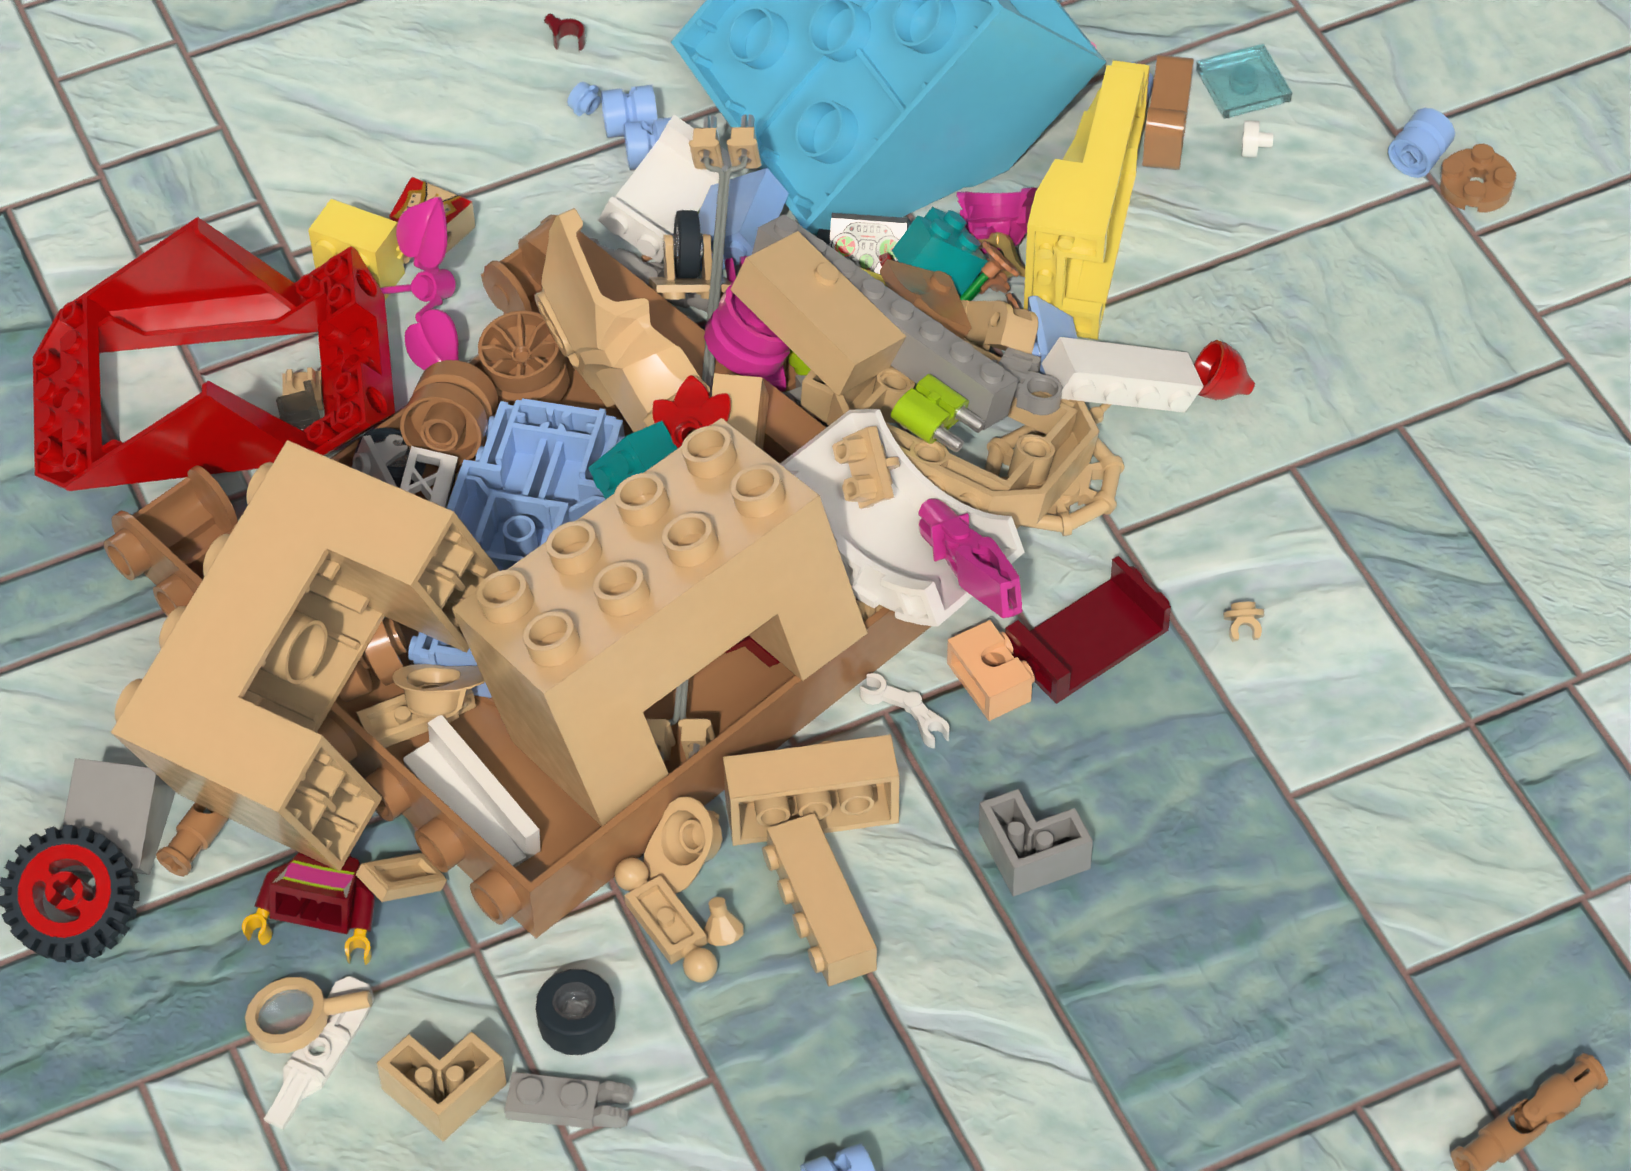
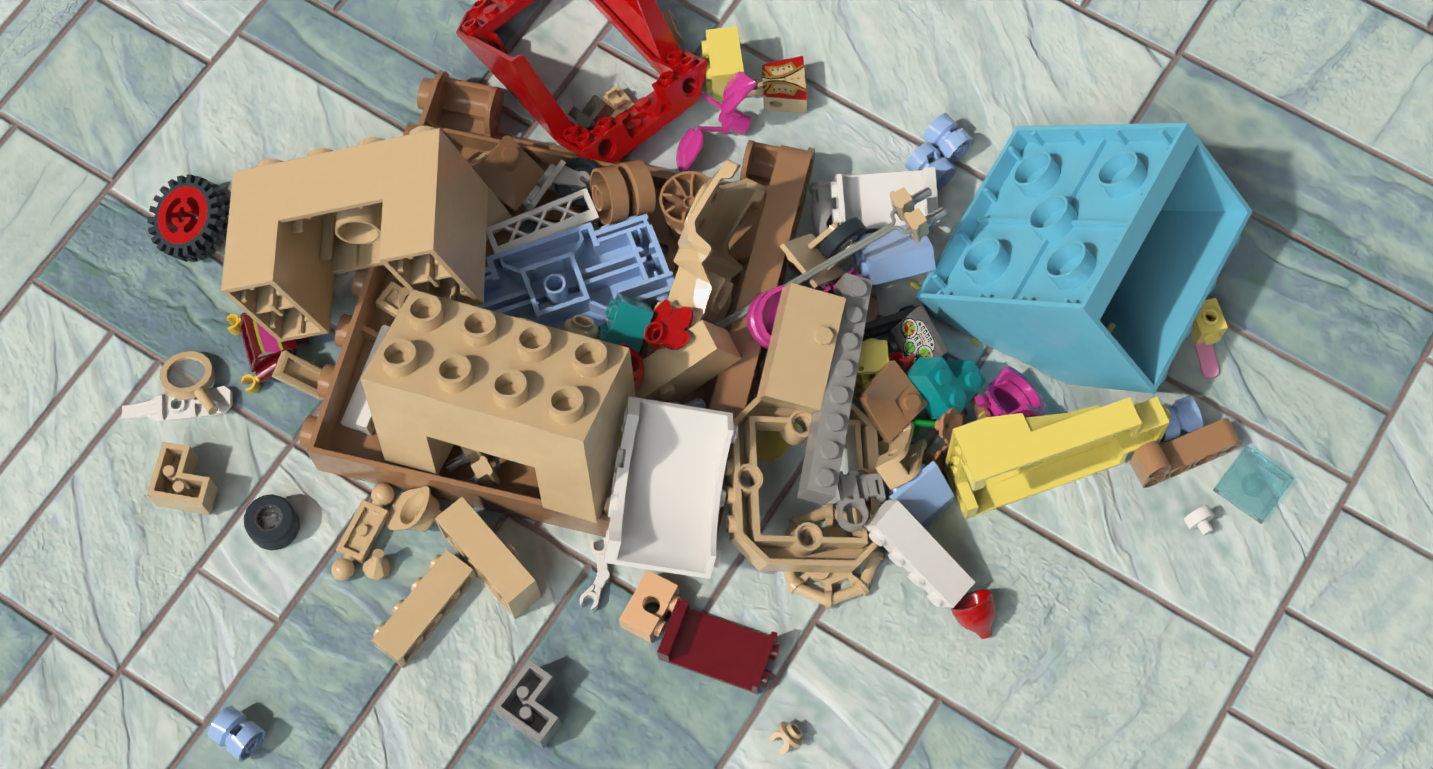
camera: 60 degrees right, 15 degrees up
light grey hinge [504,1072,634,1129] -> none
dark red piece [544,14,586,52] -> none
light blue plate [567,82,601,116] -> none
tan hips [832,426,900,509] -> none
lime piece [891,374,986,452] -> none
dark pink arm [919,499,1022,618] -> none
light blue wheel [1388,108,1455,178] -> none
medium nougat plate [1440,144,1516,213] -> none

